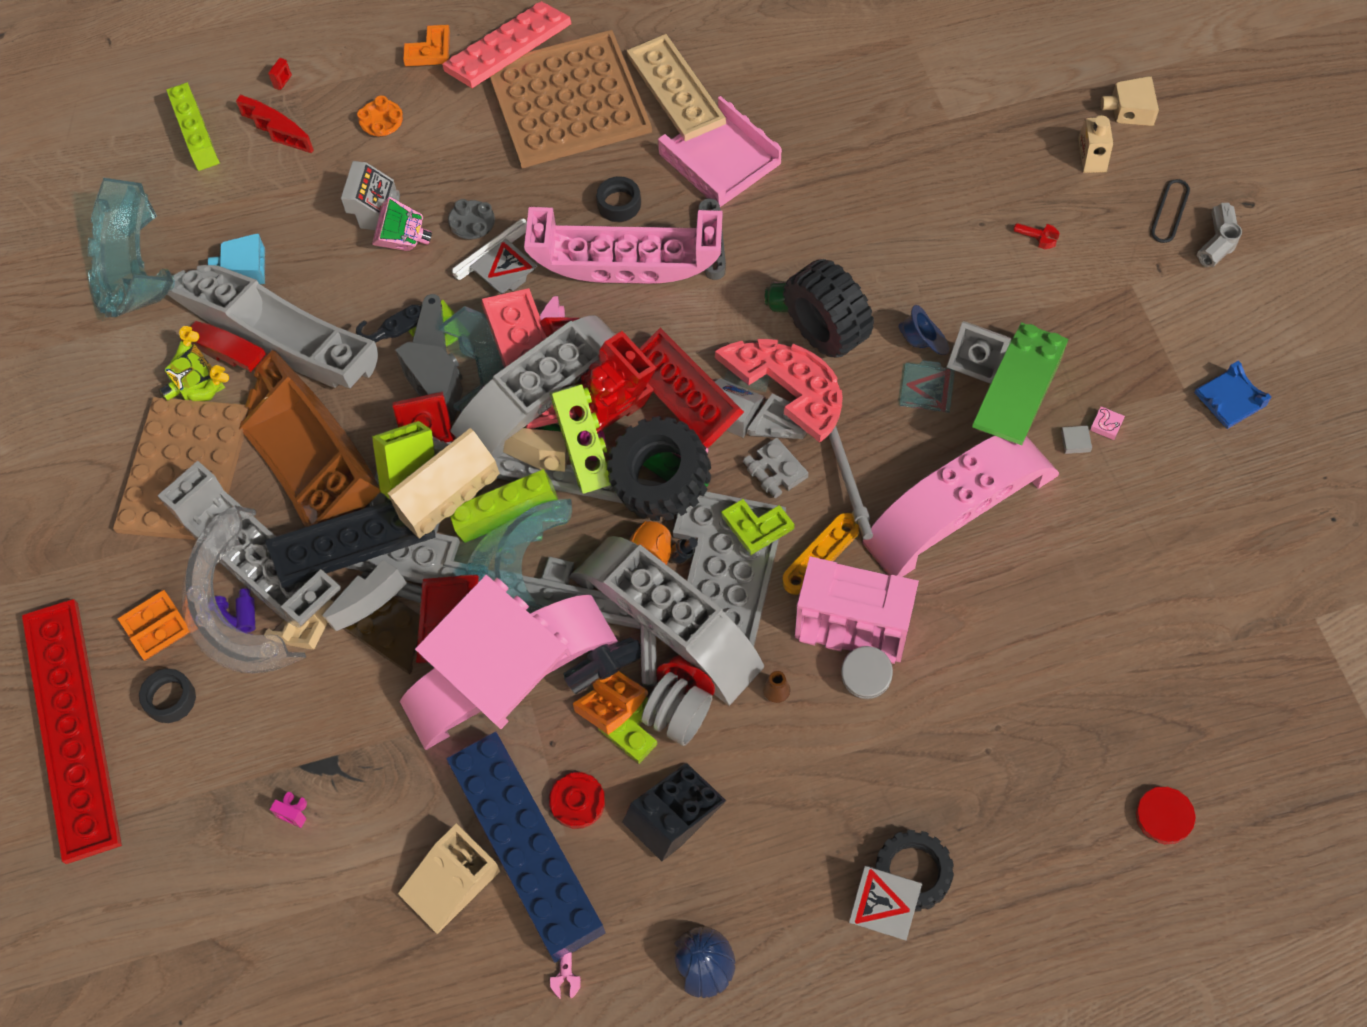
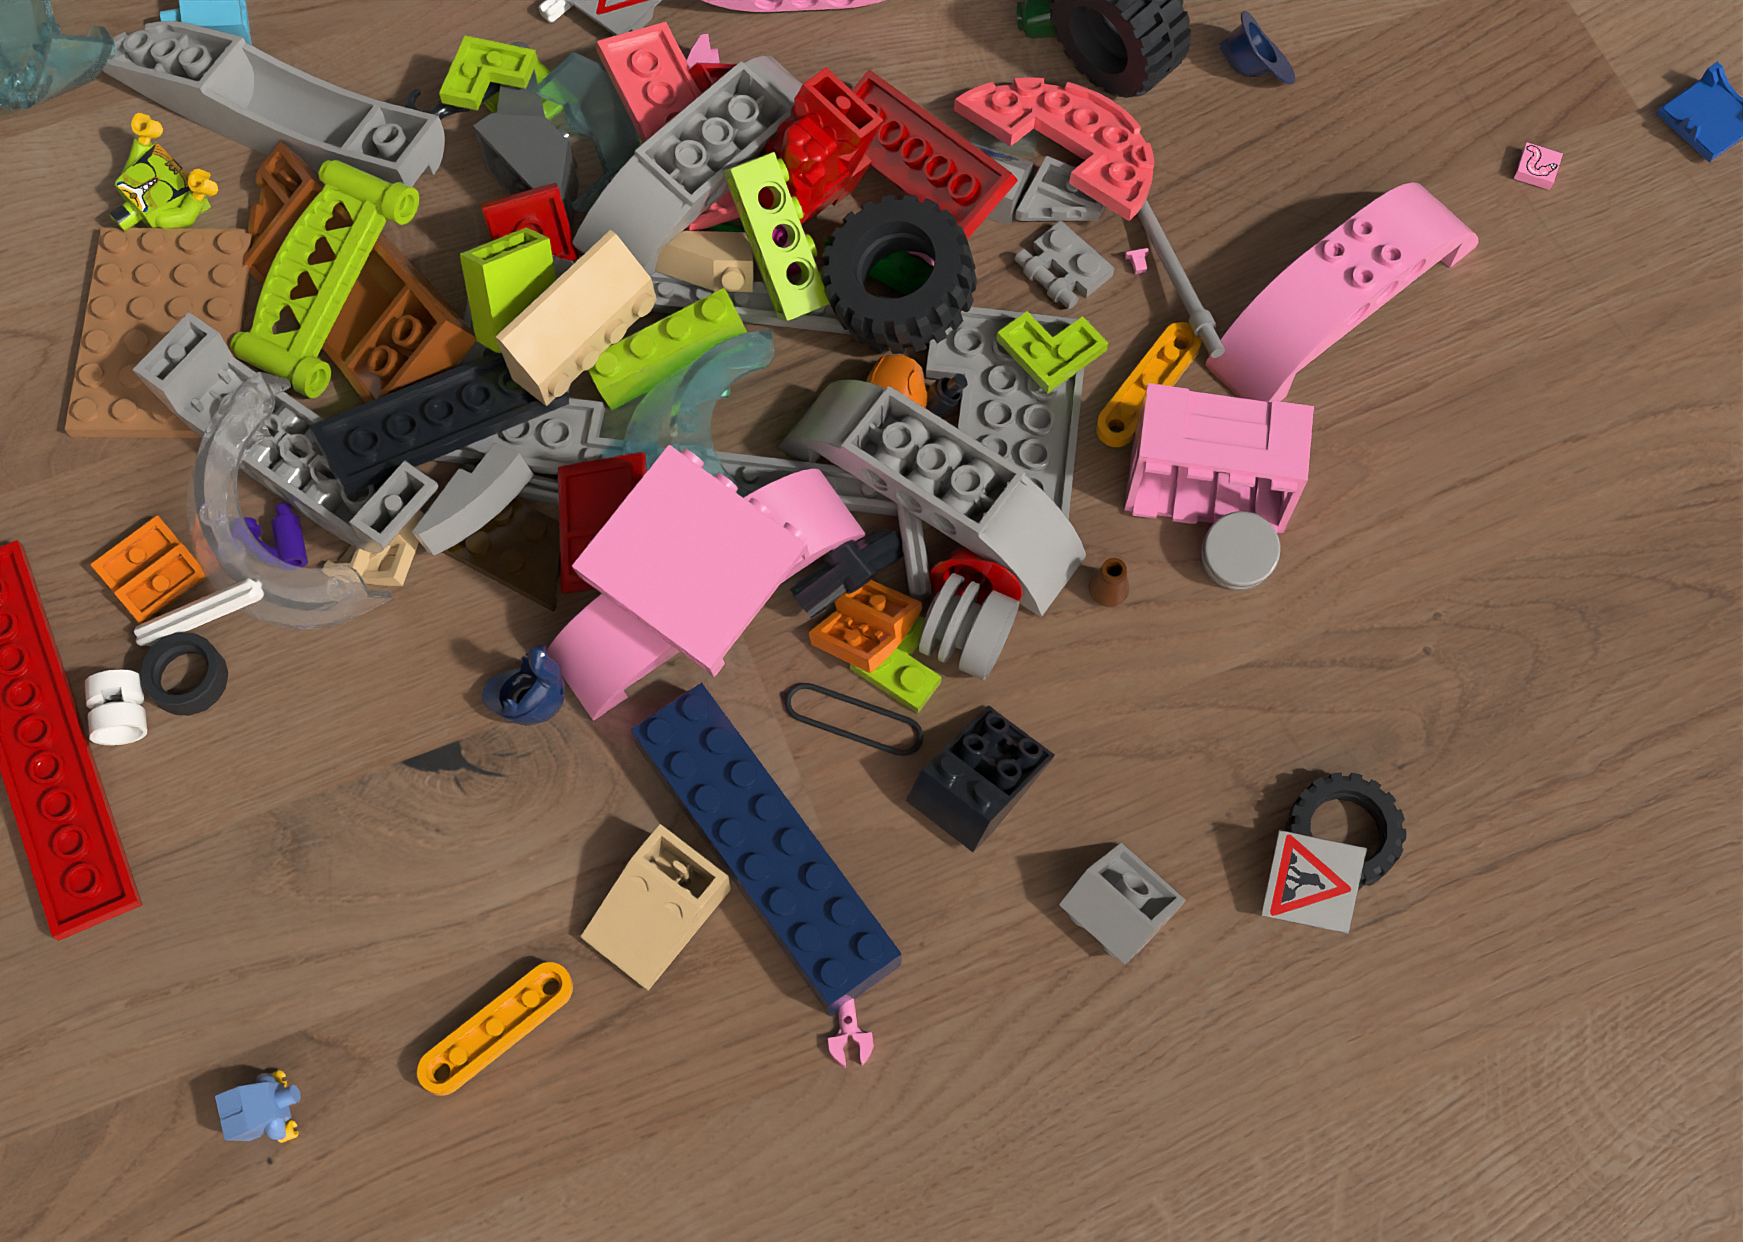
camera: 10 degrees left, 5 degrees up
red slope [181,321,266,372] -> none
dark pink tile [270,792,307,828] -> none
light grey tile [541,557,574,585] -> none
red tile [549,772,605,829] -> none
dark blue hair [674,927,735,998] -> none
clear light blue piece [900,360,955,413] -> none
light grey slope [947,321,1011,383] -> none
bright green slope [972,322,1069,445] -> none
light grey tile [1061,426,1092,454] -> none
red tile [1136,787,1196,845] -> none
none -> white wheel [84,670,147,745]
none -> white axle [134,578,264,647]
none -> medium blue piece [215,1070,301,1143]
none -> lime piece [230,160,419,398]
none -> light orange plate [417,962,573,1096]
none -> lime plate [439,36,538,111]
none -> dark blue piece [482,644,565,726]
none -> black piece [785,683,924,756]
none -> light grey slope [1059,843,1186,964]
none -> bright pink piece [1124,248,1149,274]

